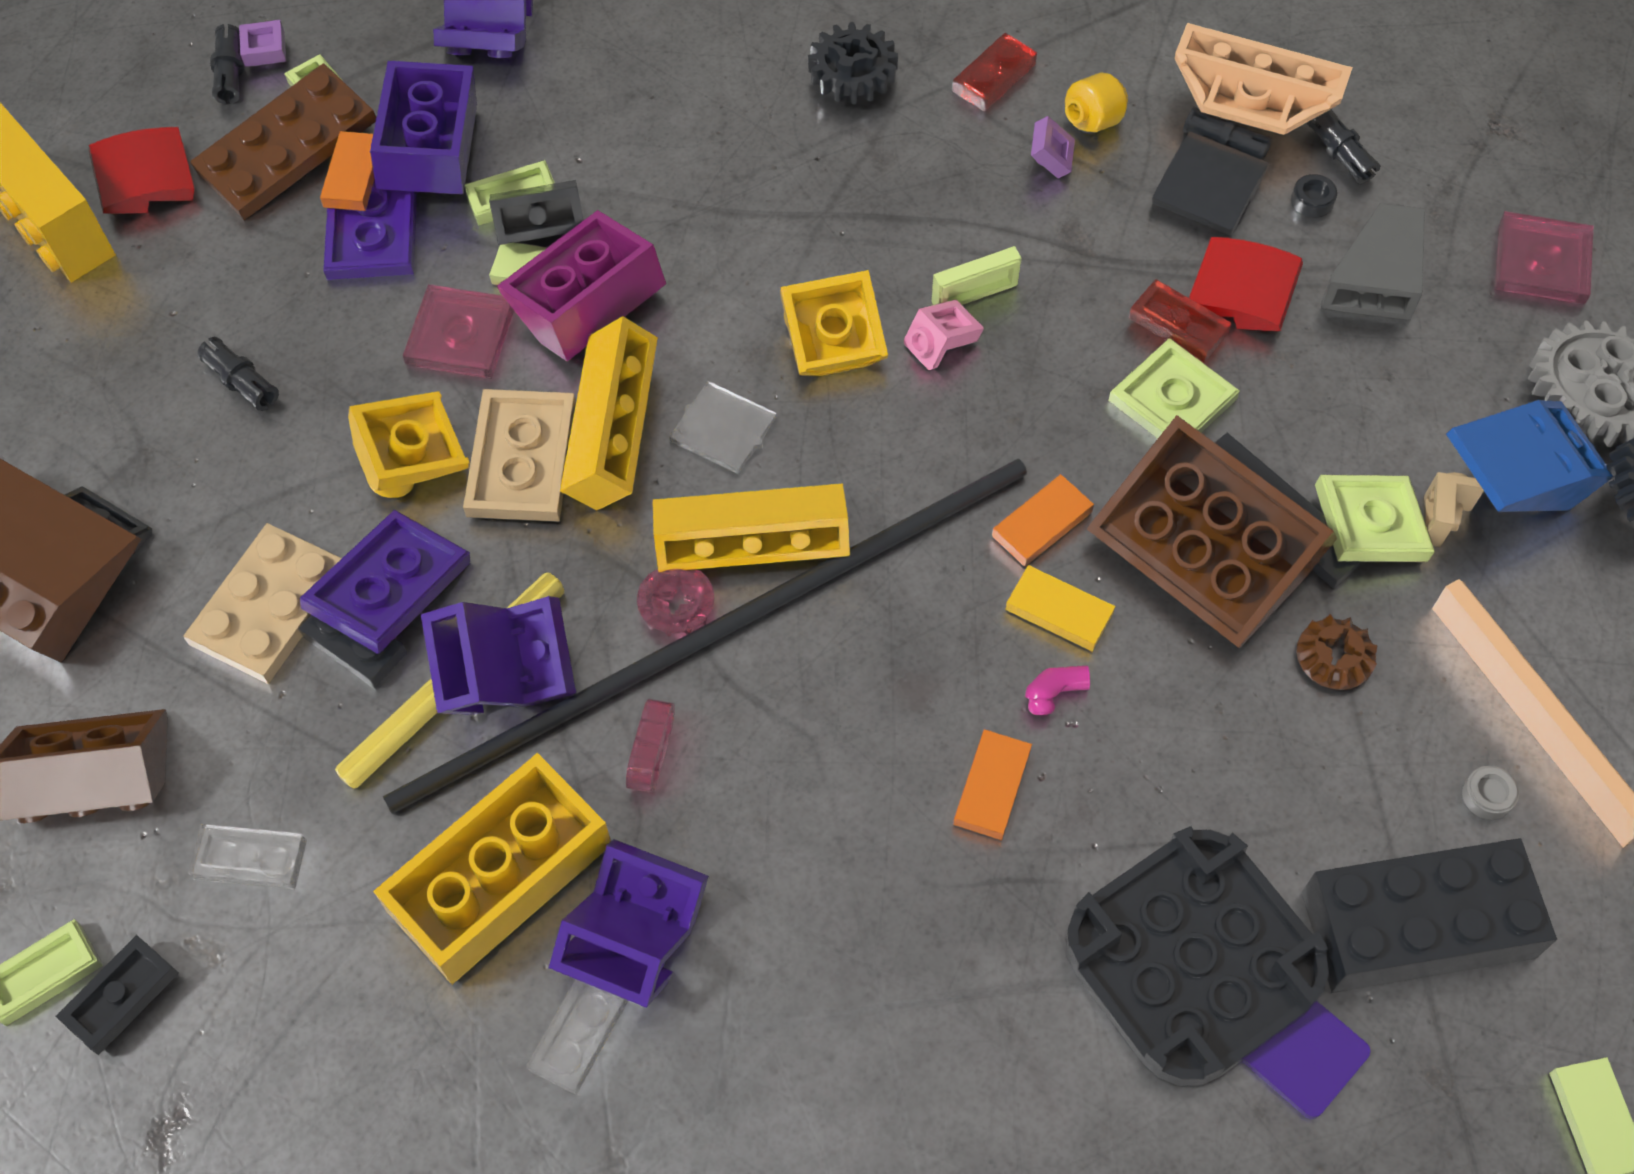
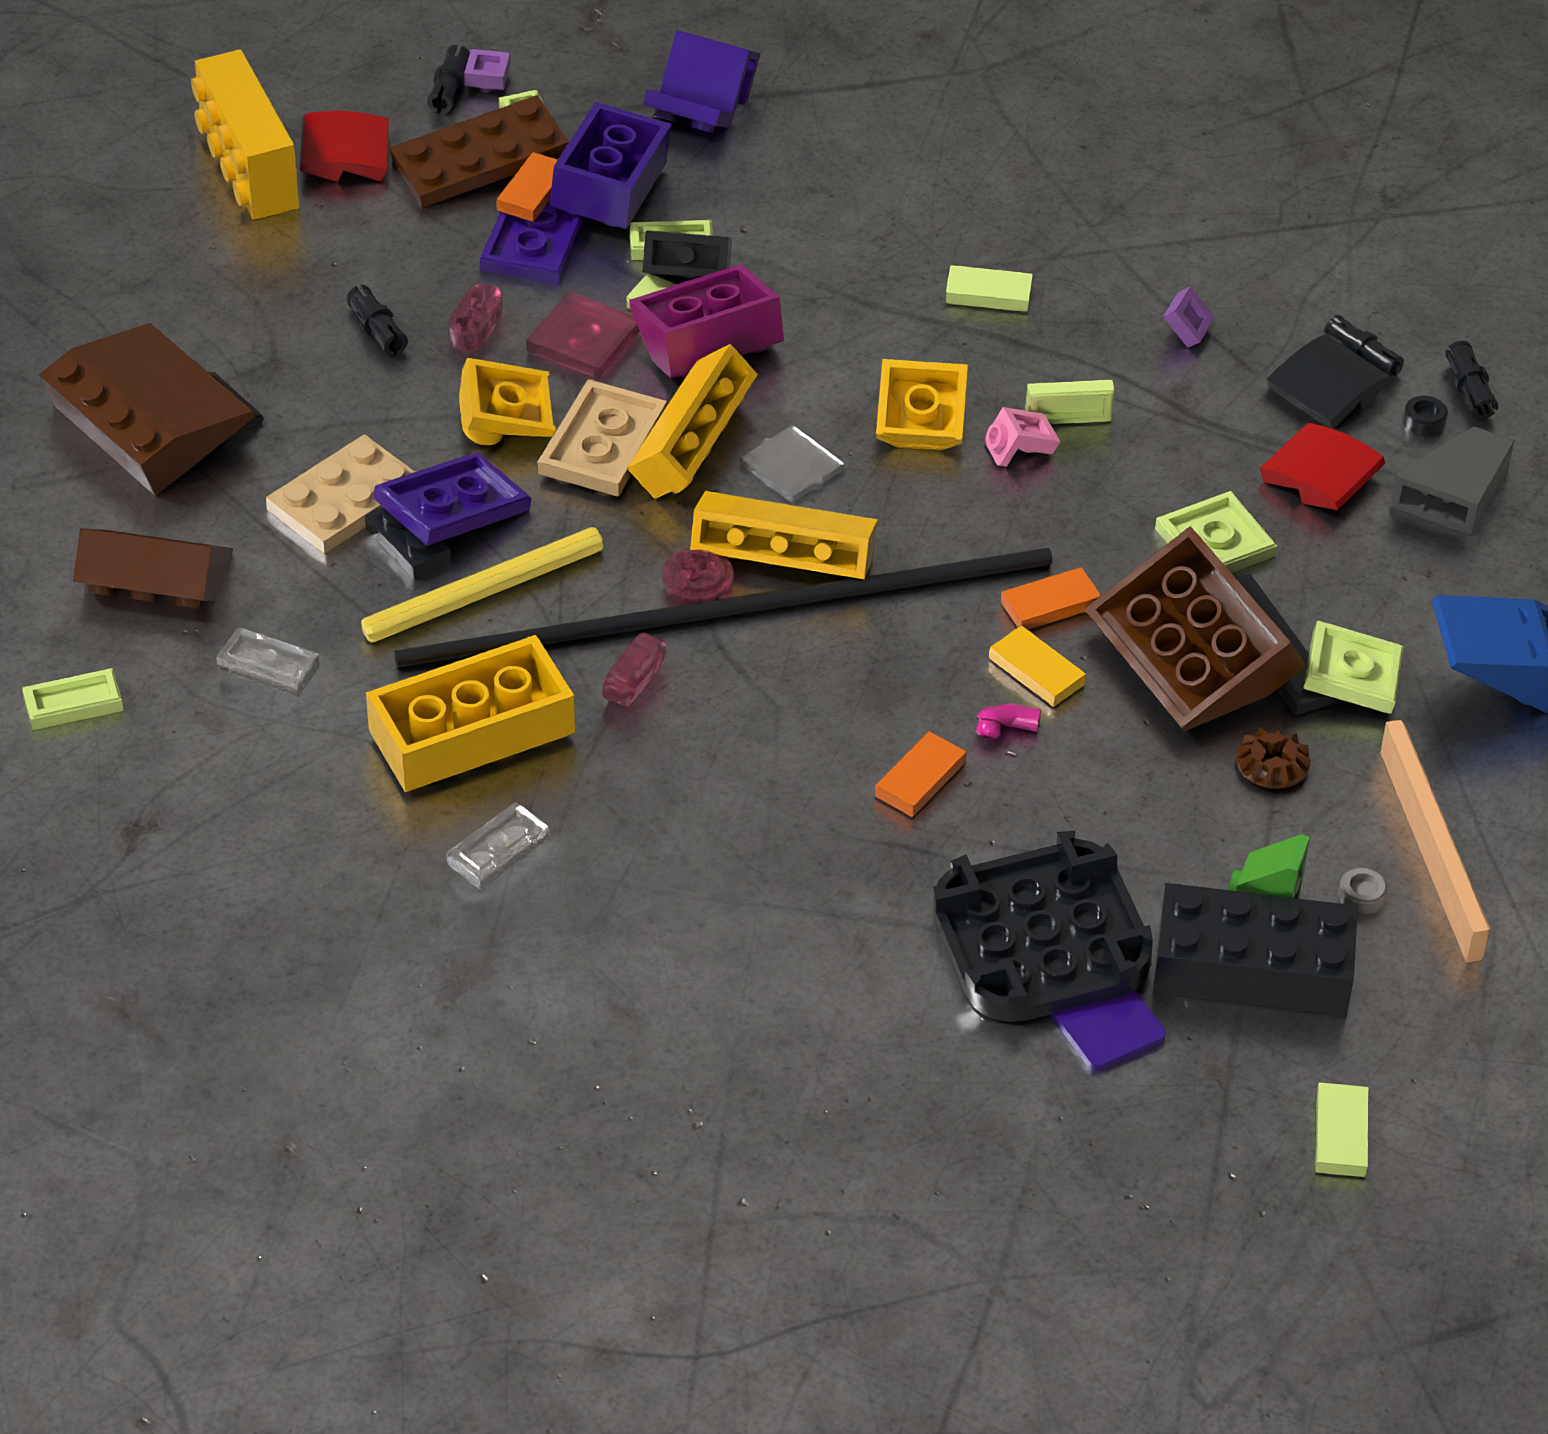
camera: 15 degrees right, 15 degrees down
black plate [55,935,179,1056] -> none
dark purple piece [421,596,576,715] -> none
dark purple piece [548,839,709,1008] -> none
black gear [808,22,898,104] -> none
clear red plate [952,33,1037,112] -> none
yellow head [1065,72,1128,134] -> none
clear red plate [1129,279,1231,363] -> none
light nougat wedge [1174,23,1353,135] -> none
tan bracket [1423,472,1484,547] -> none
none -> clear pink beam [448,284,503,351]
none -> yellowish green tile [945,265,1033,312]
none -> bright green slope [1228,834,1310,899]

